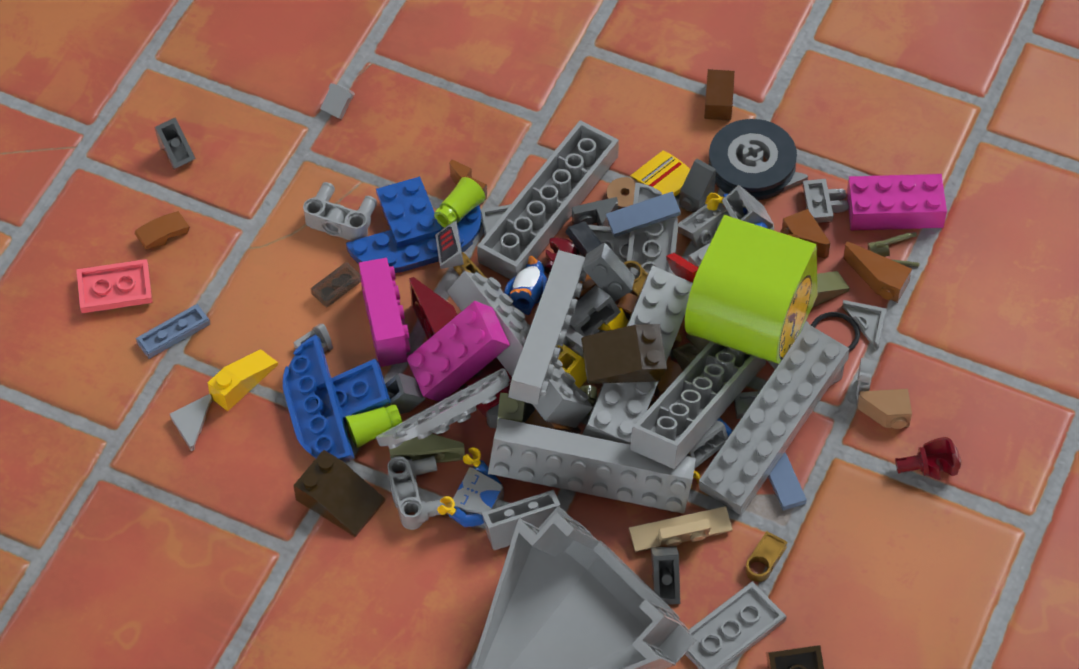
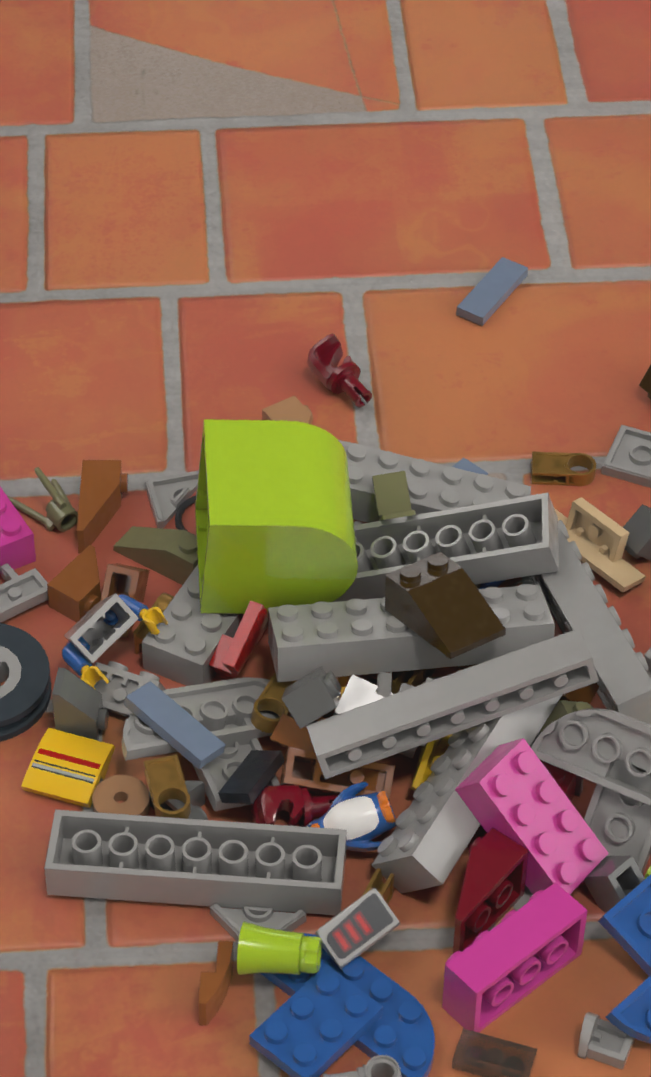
camera: 120 degrees left, 10 degrees down
none -> pearl gold piece [144,755,191,819]
none -> olive bracket [372,471,416,521]
none -> sand blue tile [456,257,528,326]

